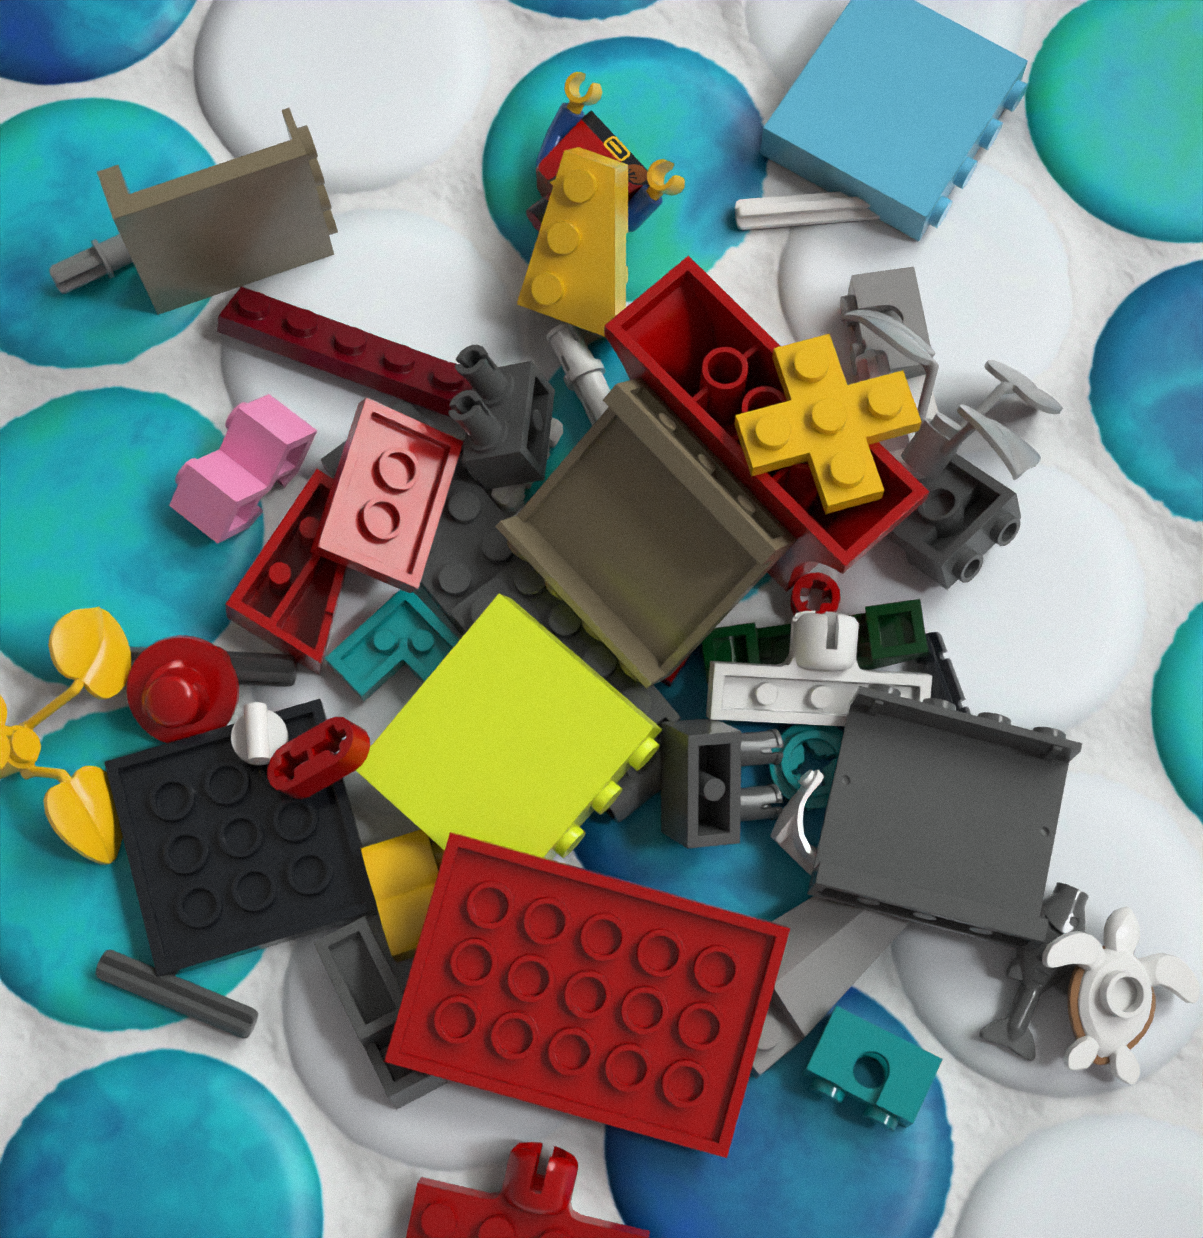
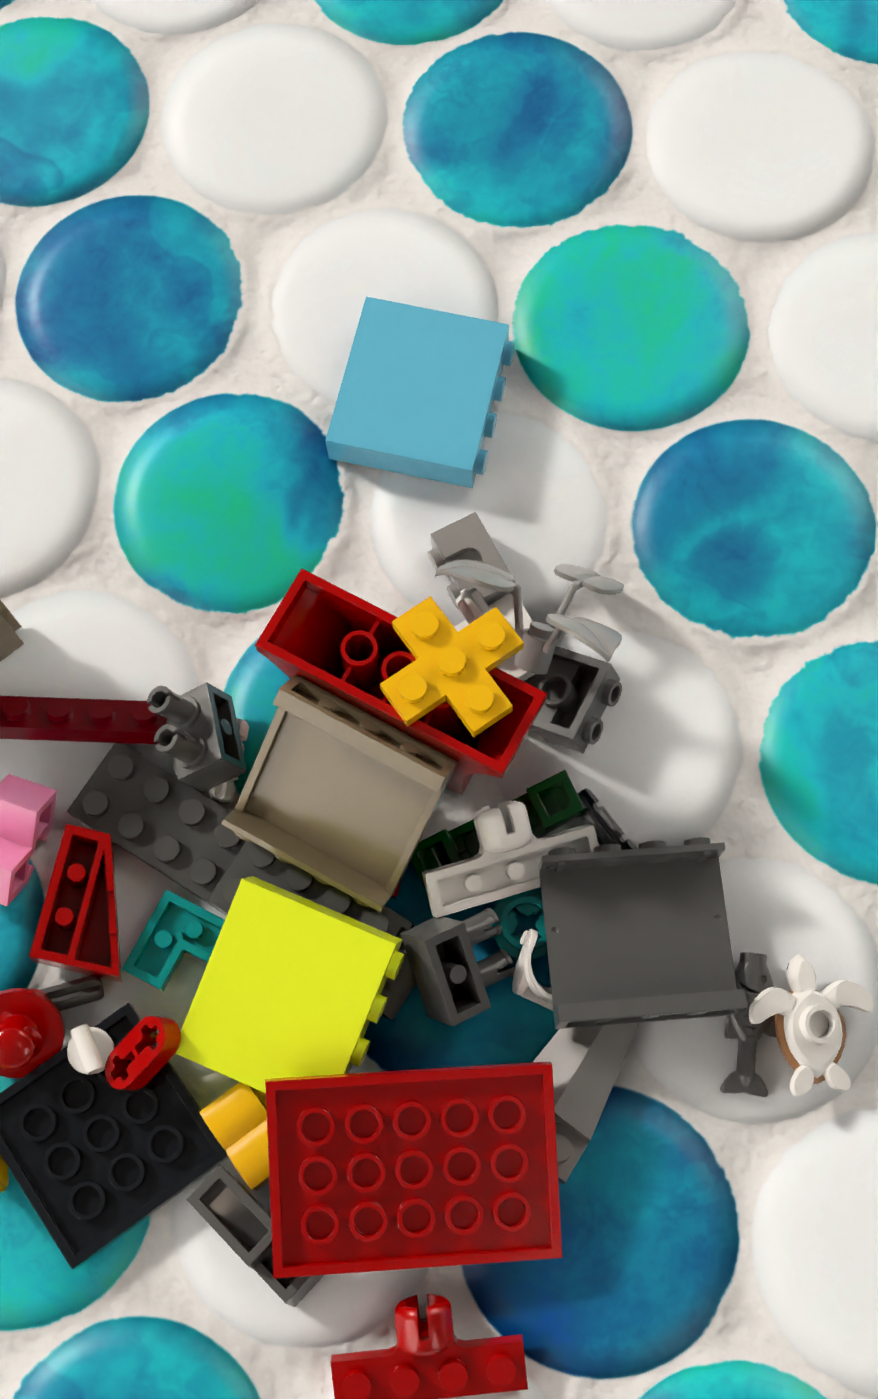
camera: 15 degrees left, 0 degrees up
dark grey axle [95,949,258,1039] -> none
plate [310,397,463,593] -> none
yellow wedge [517,147,628,337] -> none
torso [526,72,685,233] -> none
white pin [546,322,610,426] -> none
white axle [735,191,880,230] -> none
red bush [790,572,841,615] -> none
teal brick [802,1005,943,1131] -> none

